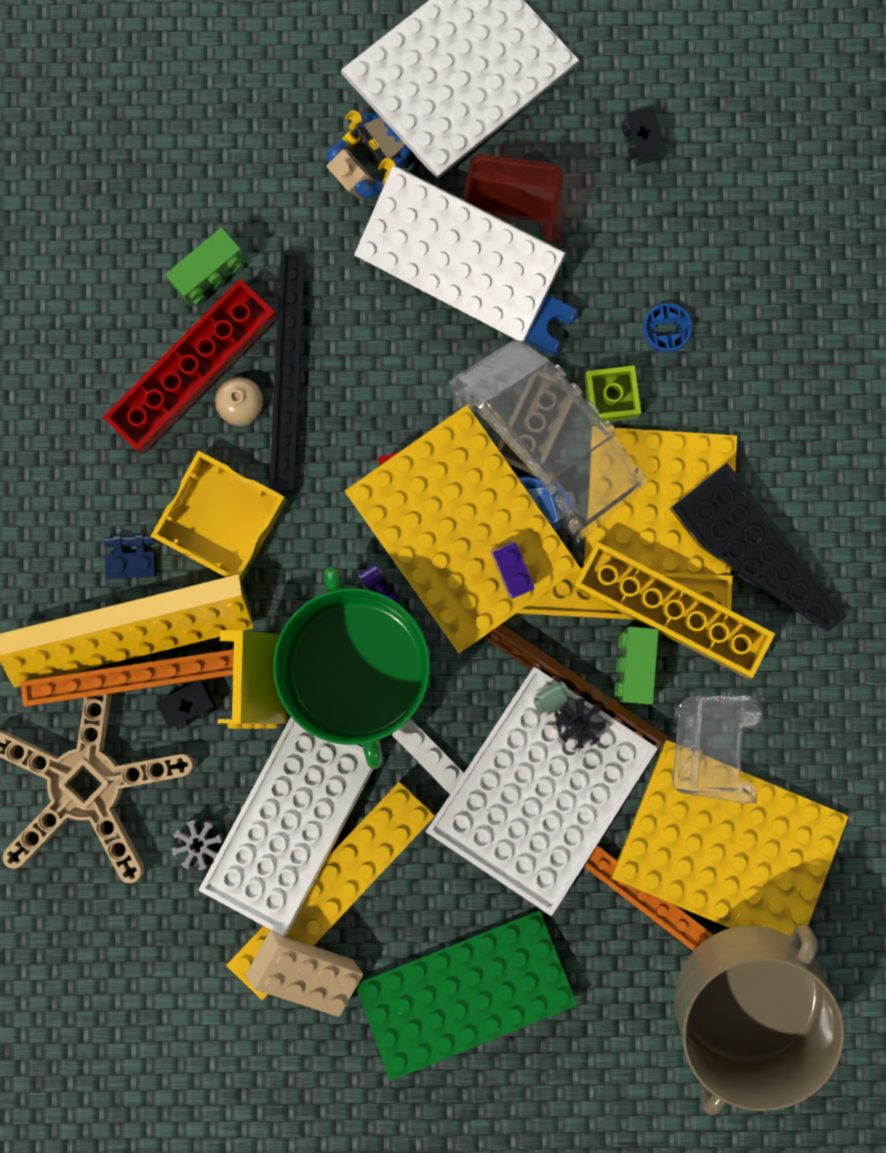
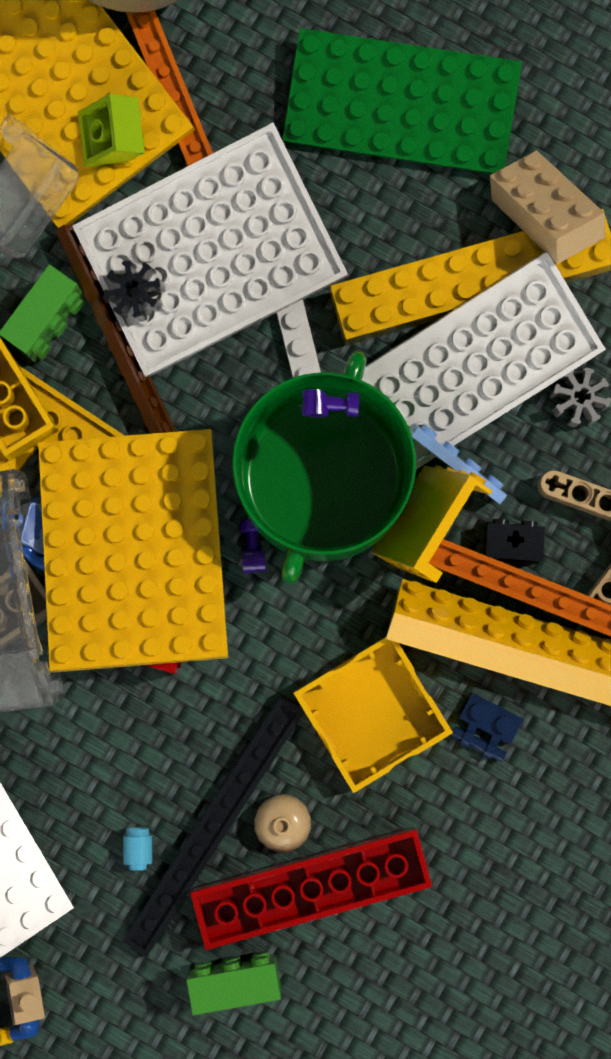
camera: 150 degrees left, 0 degrees up
dark purple brick [490,541,535,599] -> none
sand green brick [533,681,572,715] -> none
none -> lime slope [78,94,145,167]
none -> medium azure brick [123,827,152,870]
none -> dark purple leg [302,389,359,418]
none -> light blue plate [409,423,507,504]

